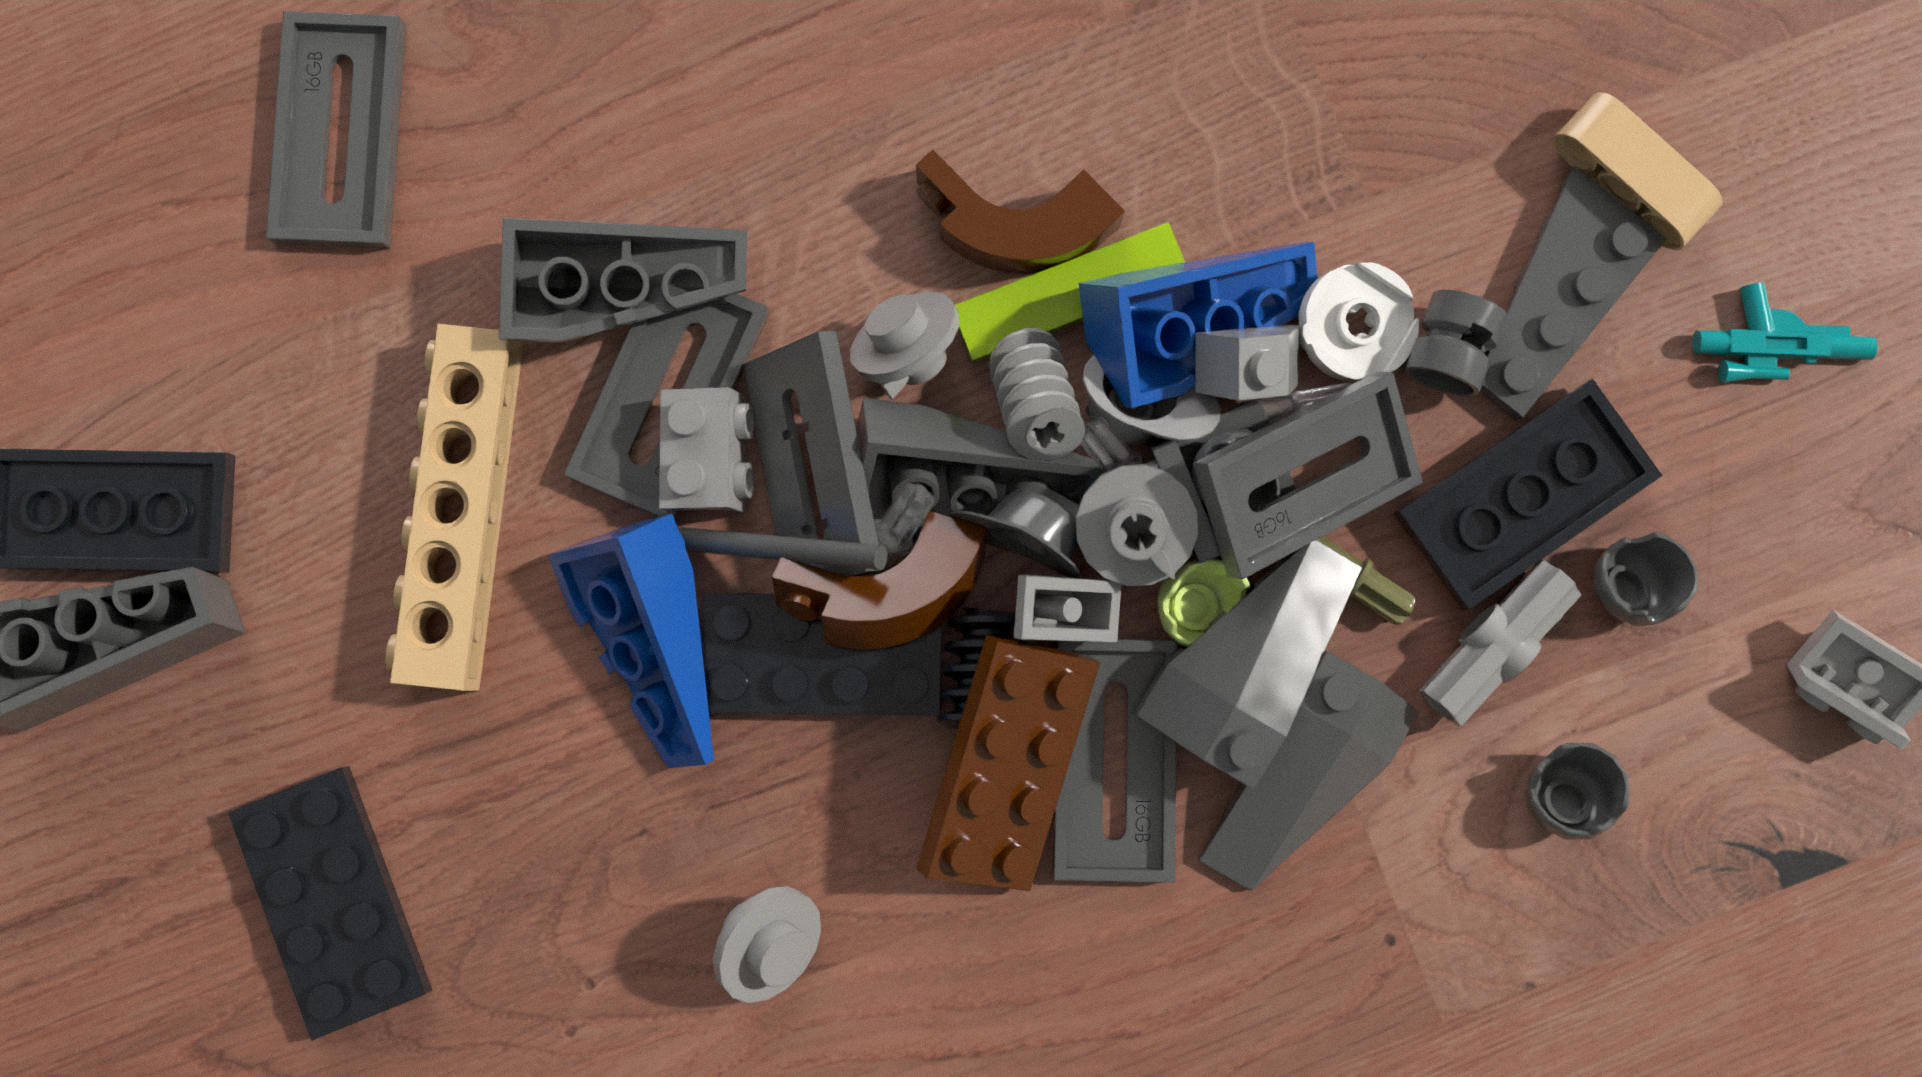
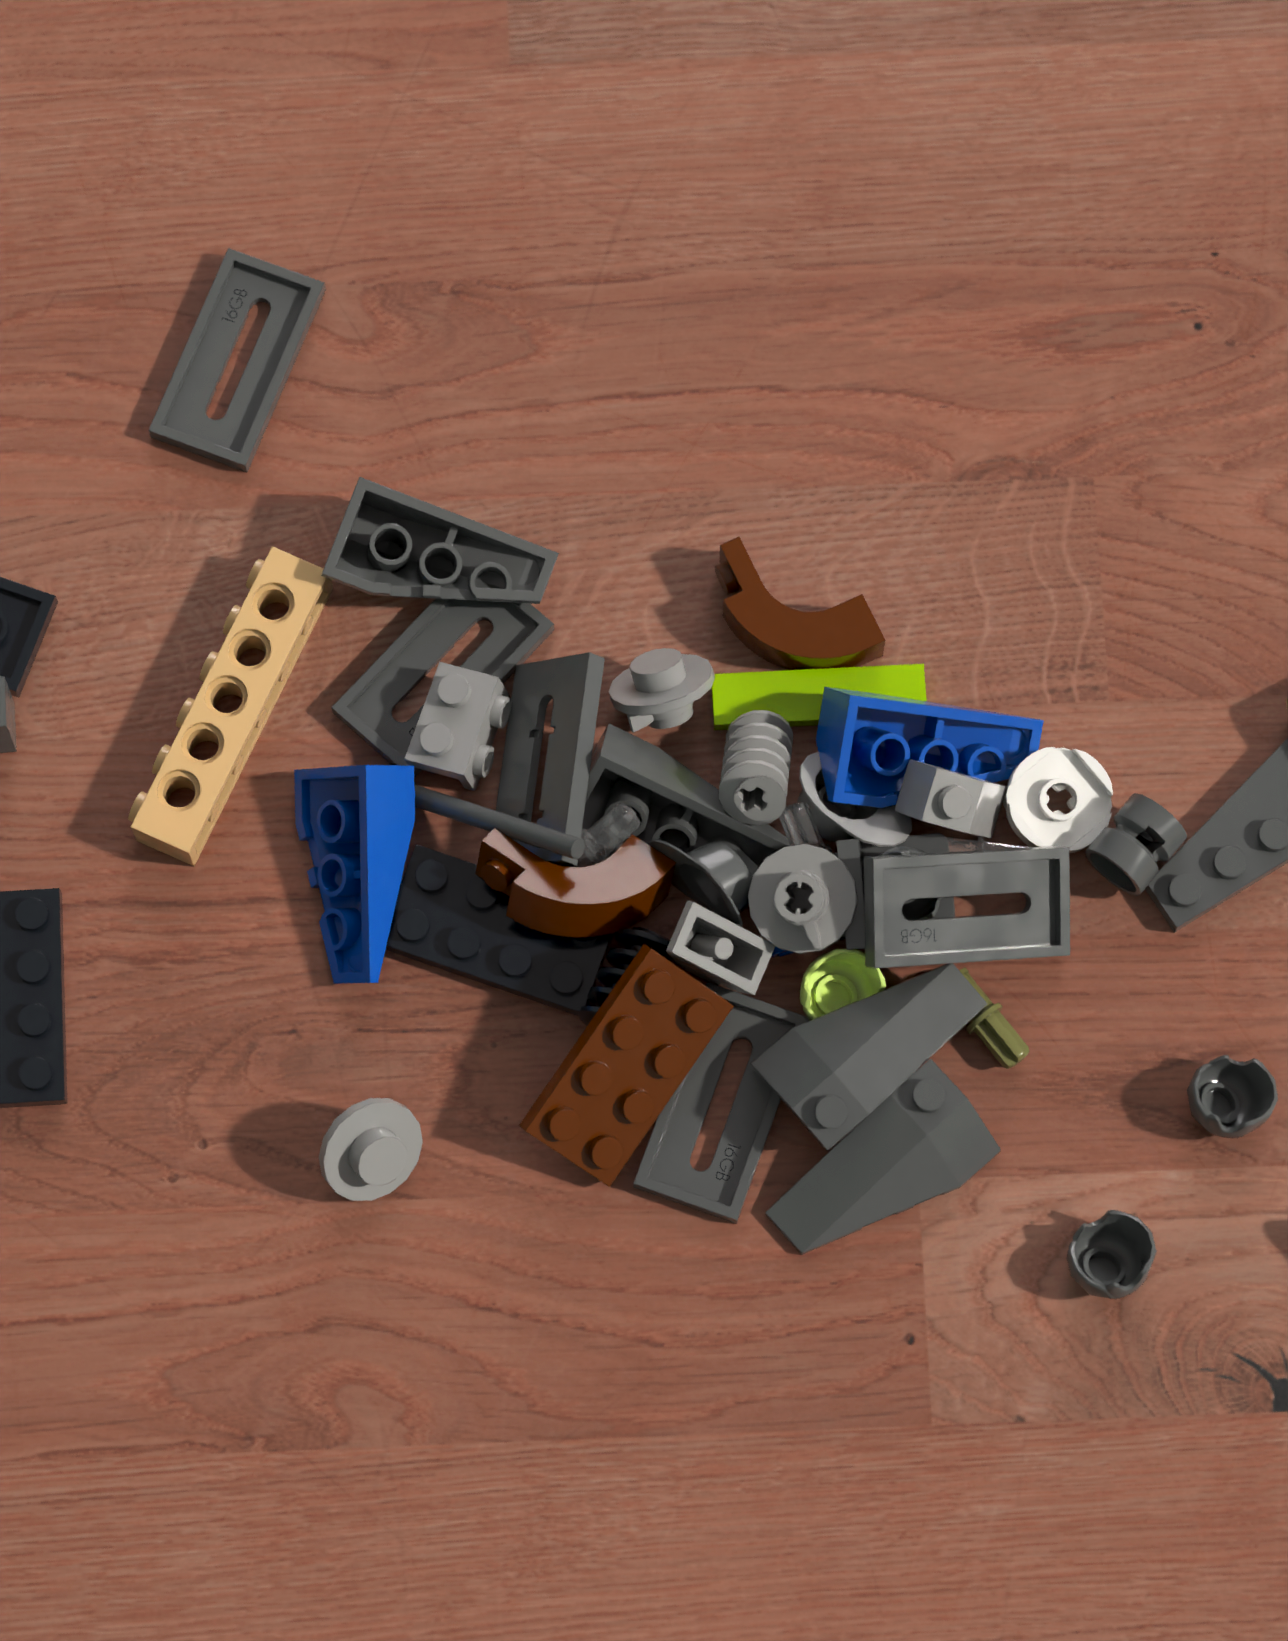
camera: 20 degrees right, 10 degrees down
black plate [1394,378,1663,611] -> none
light grey piece [1419,560,1582,726] -> none

